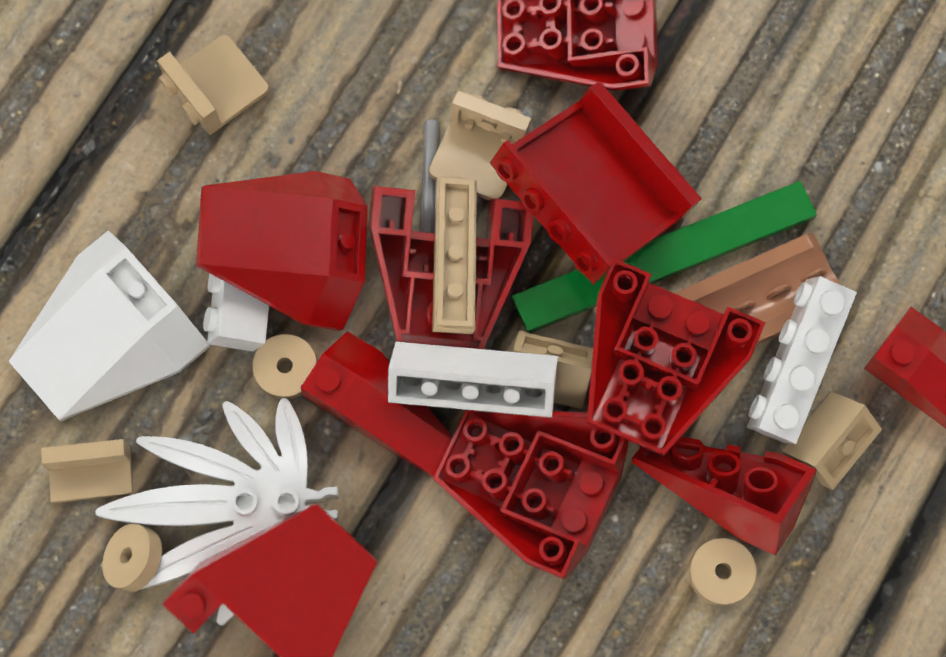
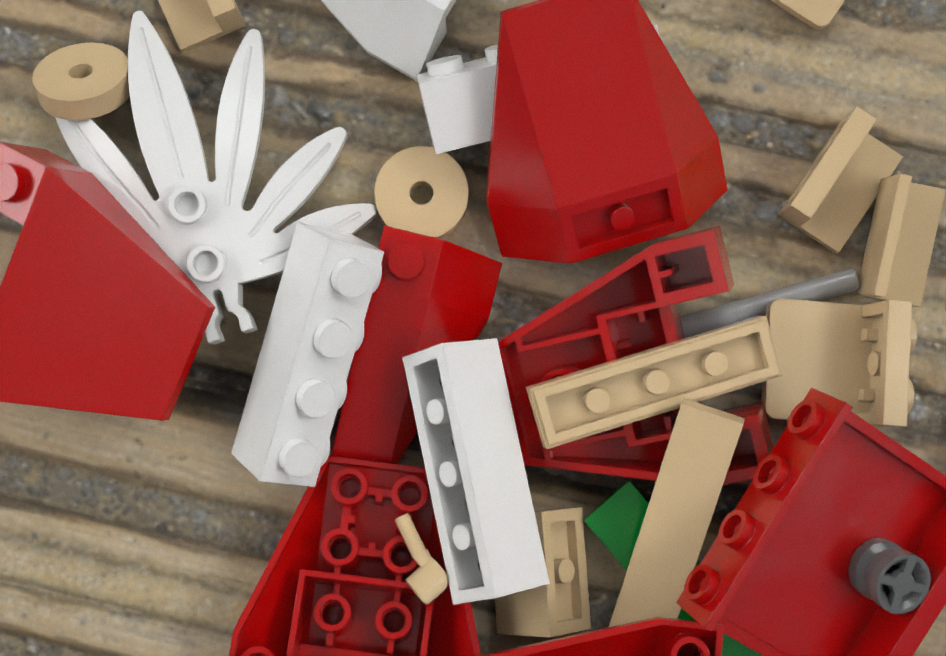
camera: 75 degrees right, 10 degrees up
none -> white brick [231,222,384,487]
none -> tan hand [395,513,448,604]
none -> tan tile [609,398,745,627]
none -> tan panel [778,106,903,254]
none -> dark grey wheel [848,538,931,614]
none -> tan panel [856,174,946,307]

